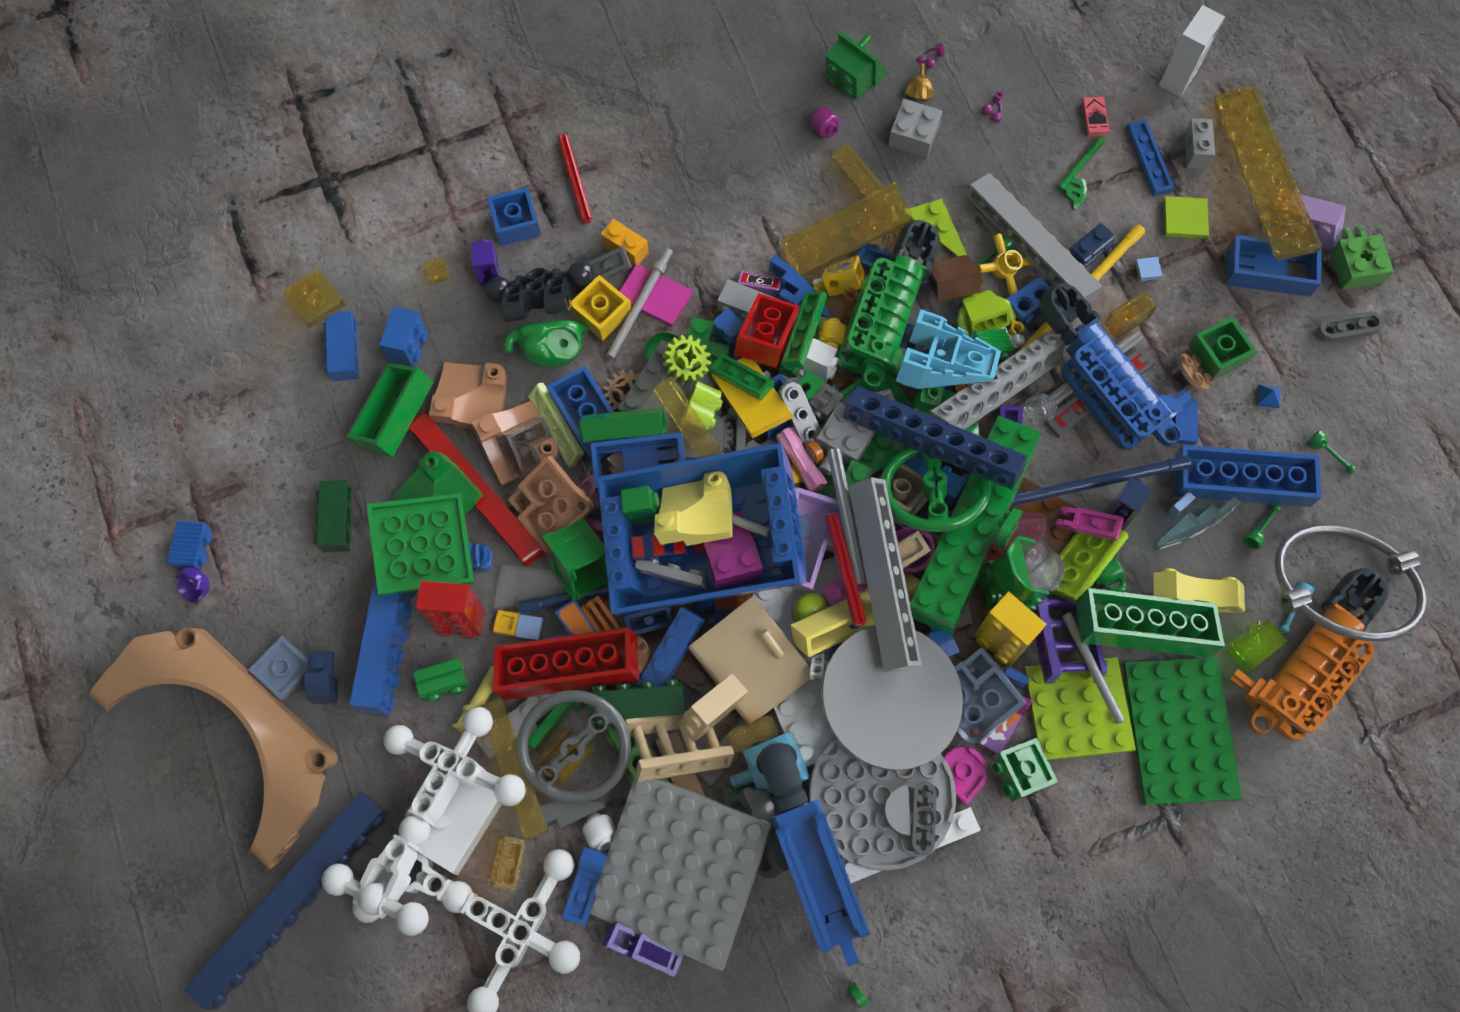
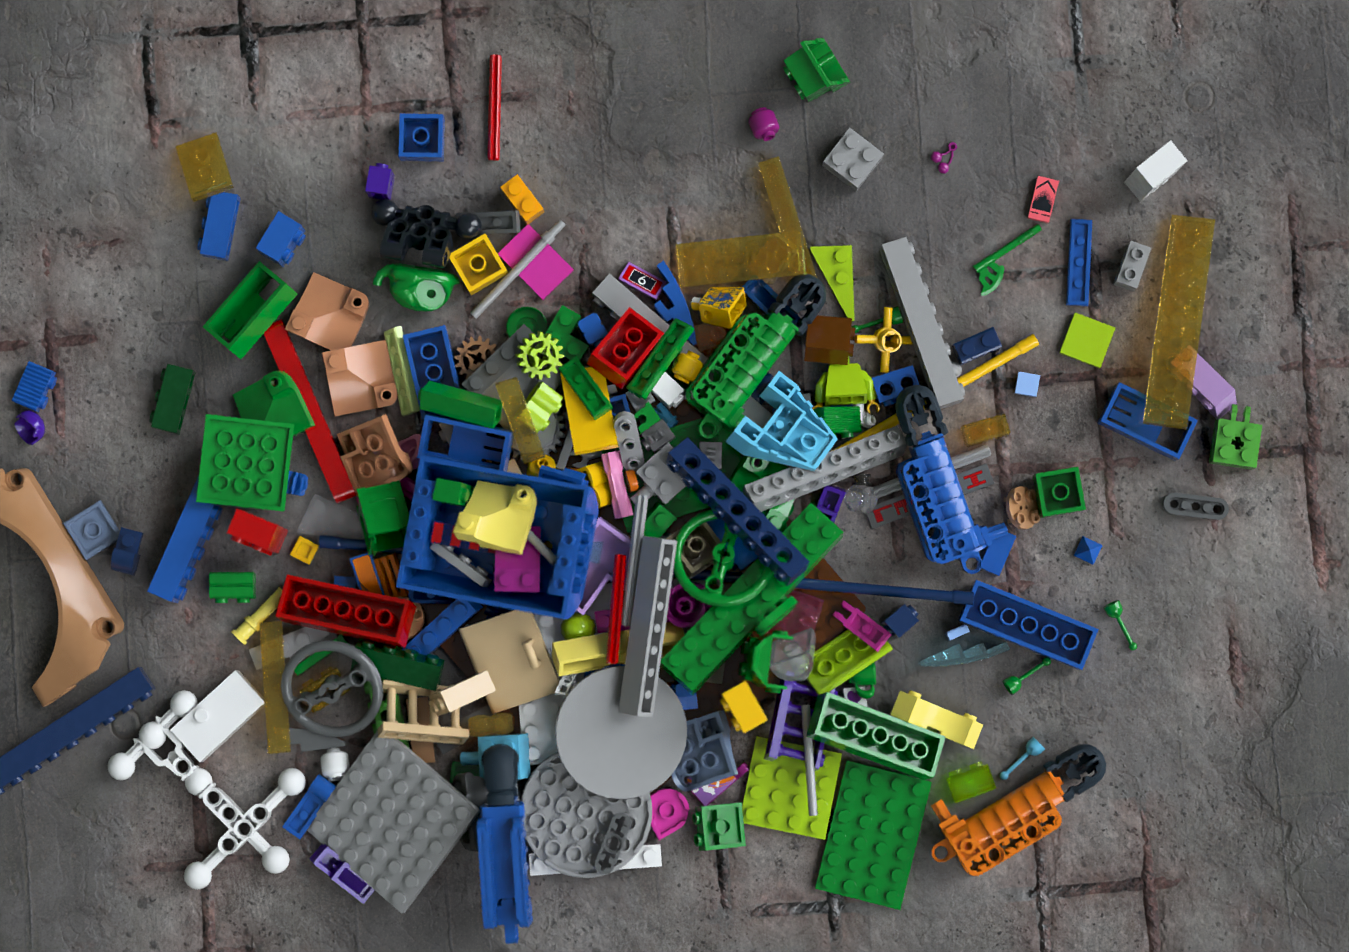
camera: 15 degrees right, 15 degrees up
white piece [321,707,526,936] -> none
clear yellow plate [424,257,452,284] -> none
clear yellow brick [488,835,527,890] -> none
clear smoke brick [494,417,552,477] -> none
light blue tile [515,614,543,641] -> none
light grey tile [884,786,911,836] -> none
tan tile [898,531,931,569] -> none
pearl gold piece [904,63,935,100] -> none
magenta piece [917,43,946,68] -> none
blue tile [1004,667,1029,690] -> none
flat silver piece [1274,525,1427,642] -> none

